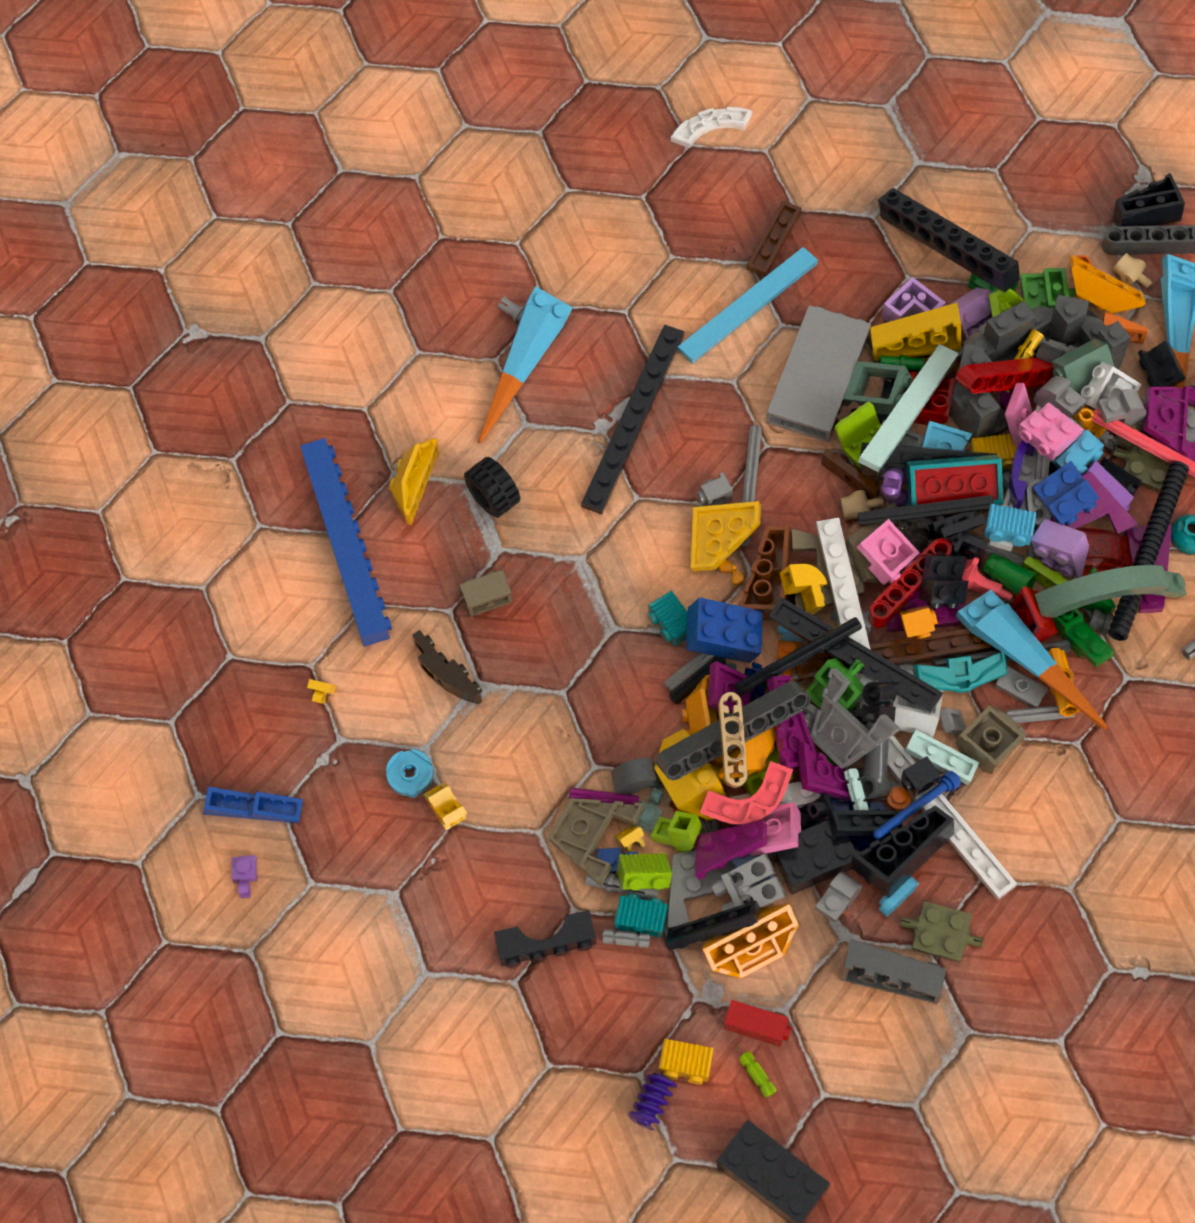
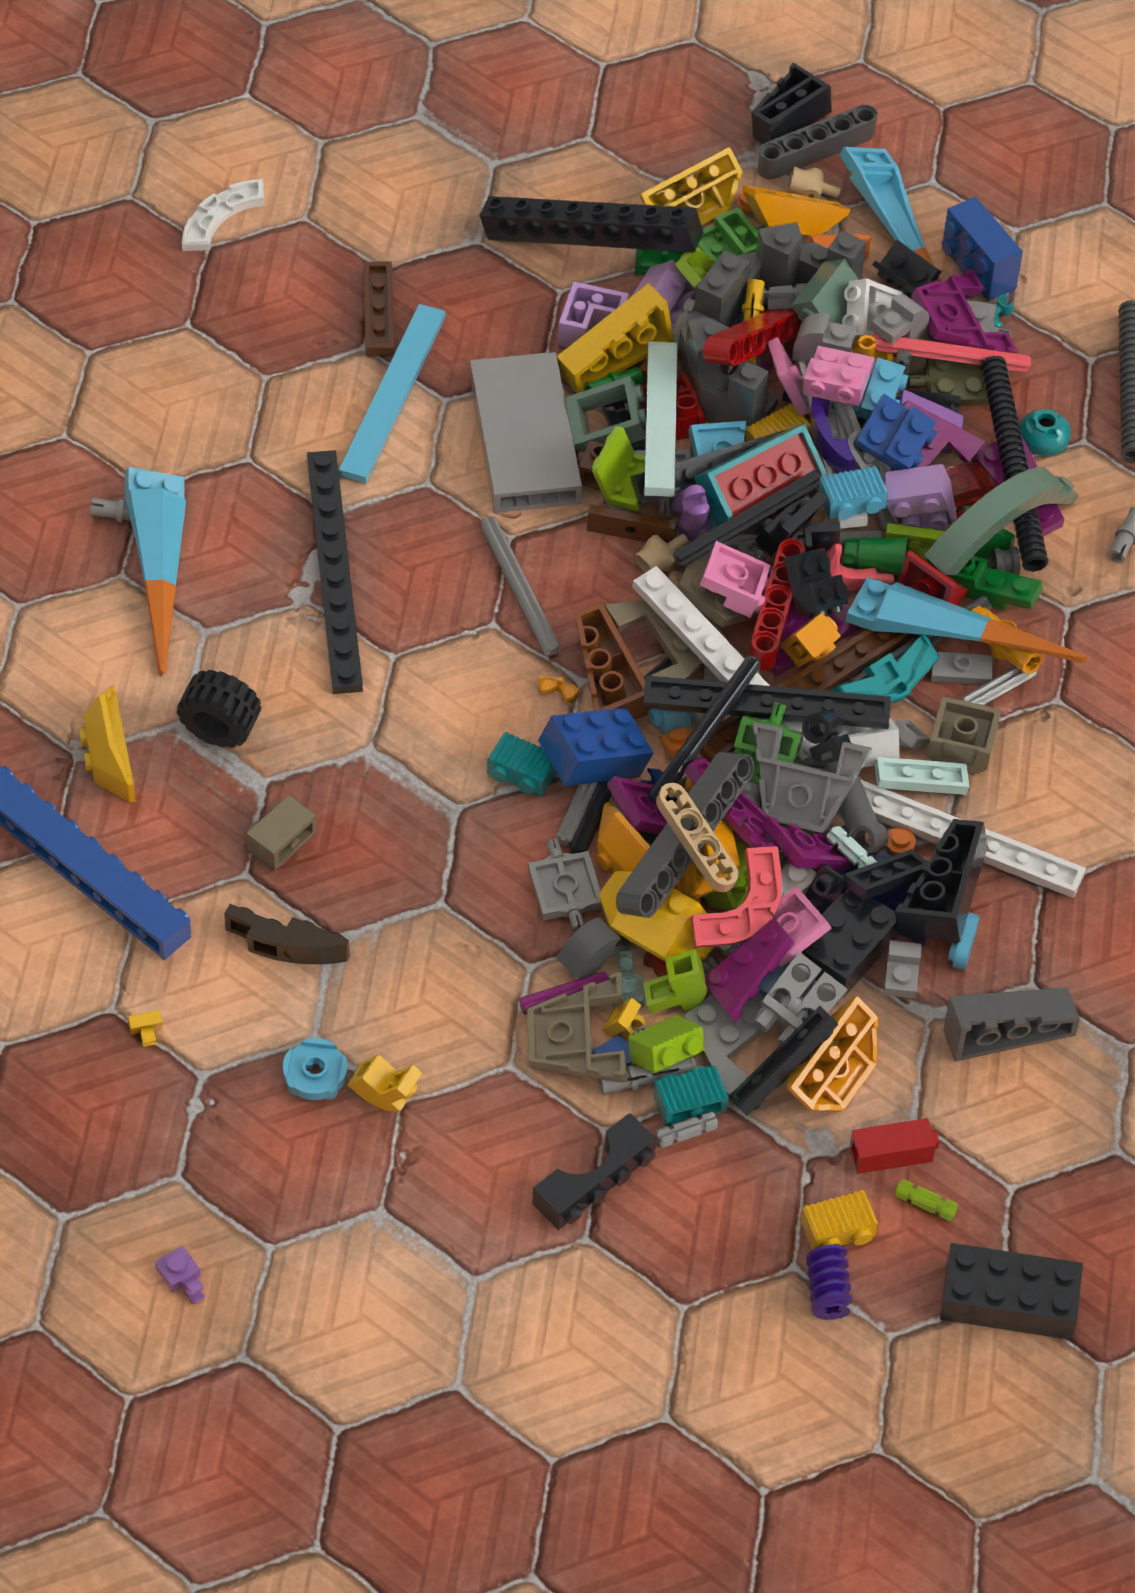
camera: 35 degrees left, 10 degrees down
blue slope [203,787,303,823] -> none
yellow plate [690,501,761,572] -> none
light grey brick [697,472,733,506] -> none
yellow brick [779,564,827,614] -> none
blue piece [873,771,961,839] -> none
olive plate [900,901,984,963] -> none
black brick [901,756,941,798] -> none
none -> light grey plate [528,838,603,932]
none -> yellow wedge [639,147,743,226]

